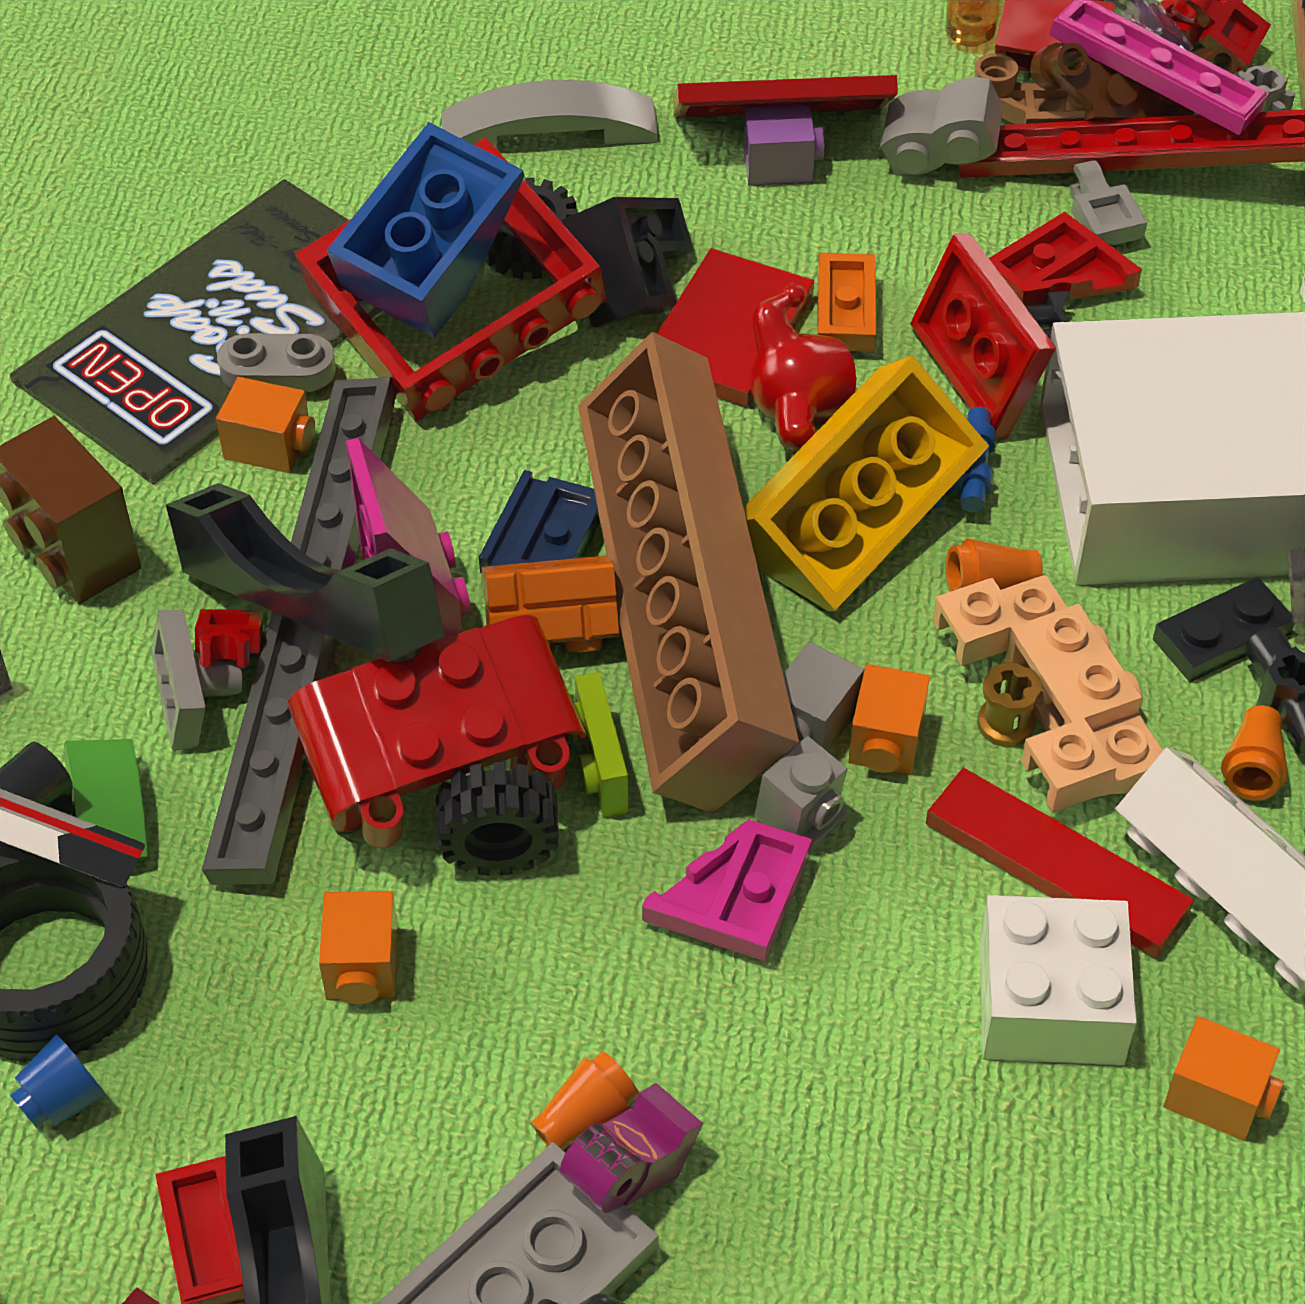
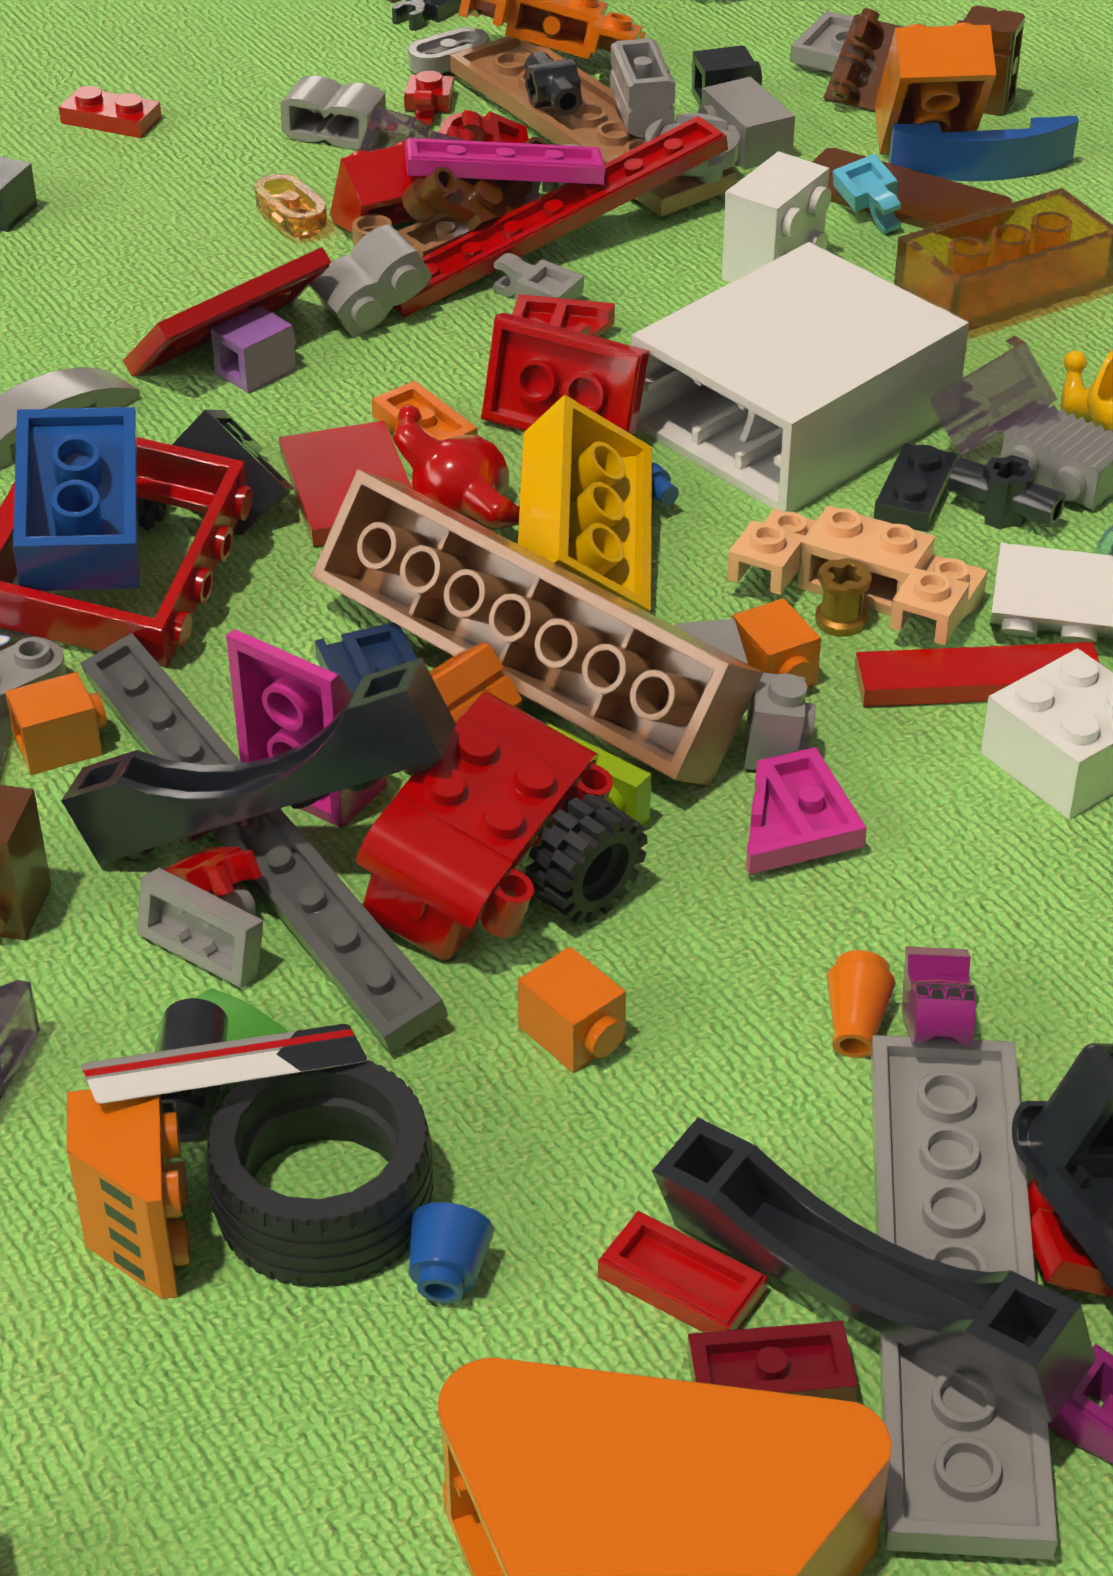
camera: 40 degrees left, 10 degrees down
orange cone [945,539,1043,592] -> none
orange cone [1221,705,1288,801] -> none

